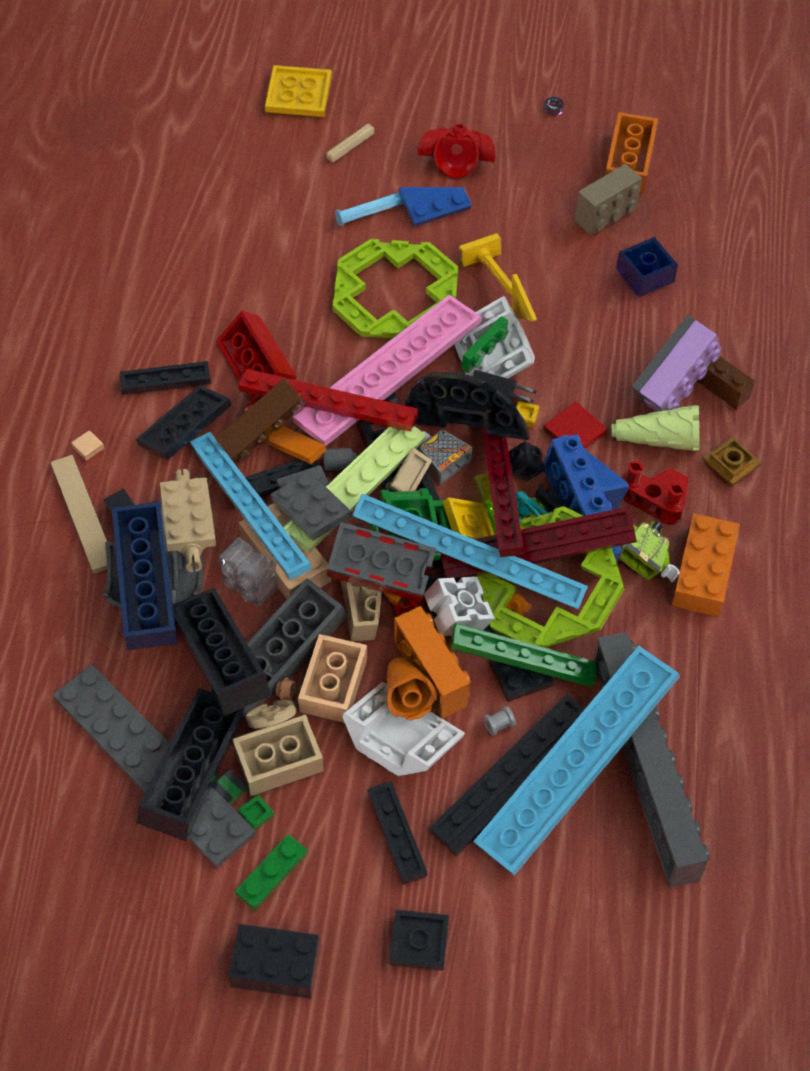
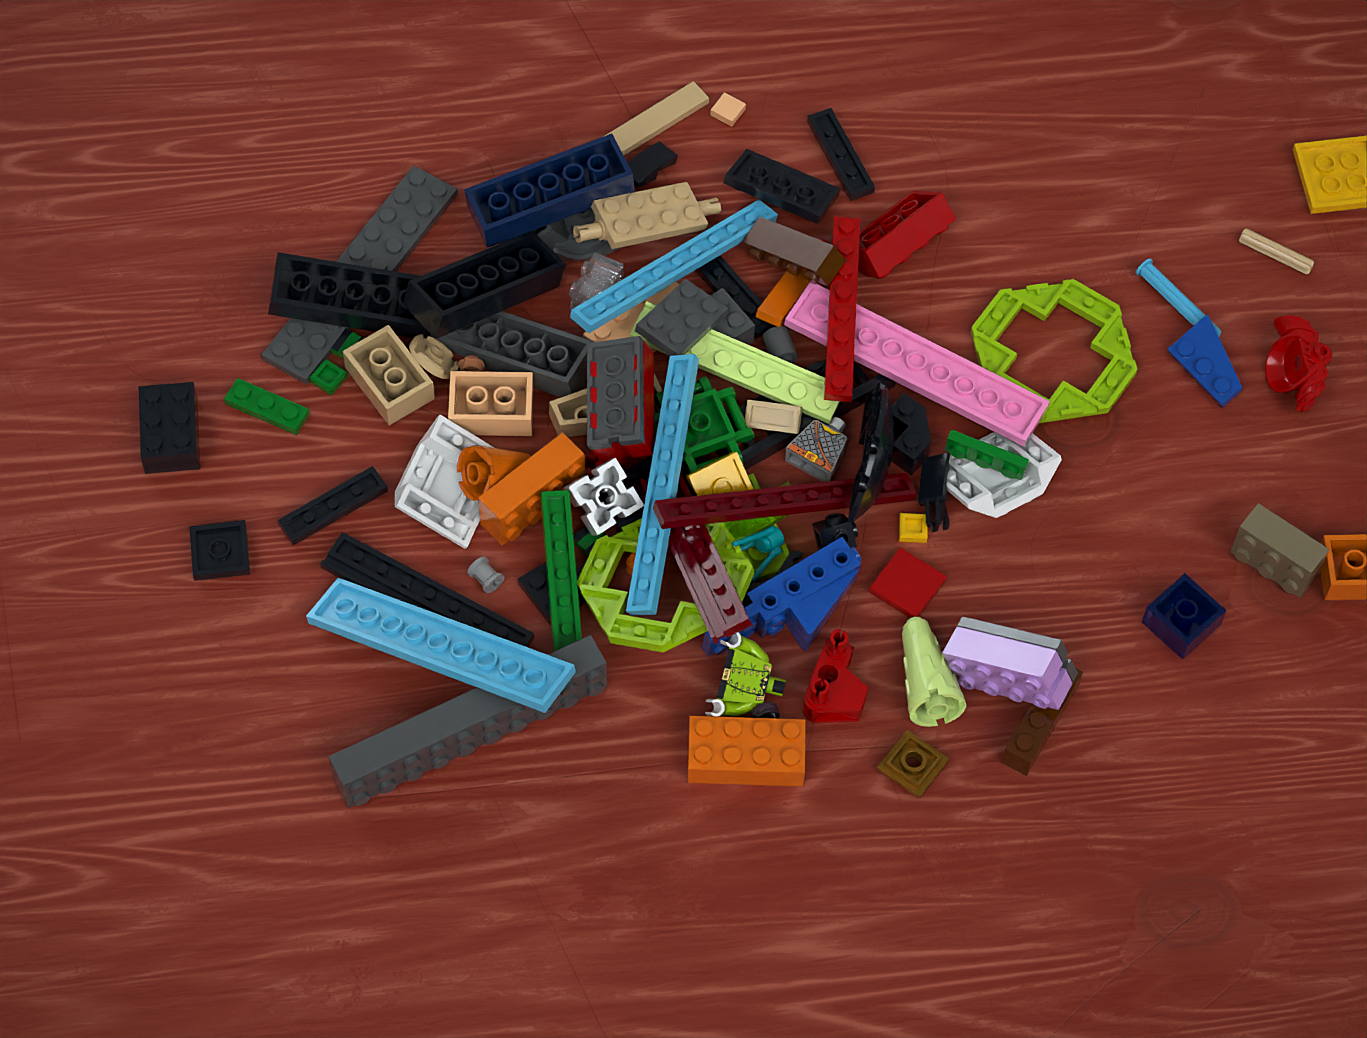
camera: 75 degrees right, 5 degrees up
yellow piece [459,233,537,322] -> none
none -> tile [750,702,780,719]

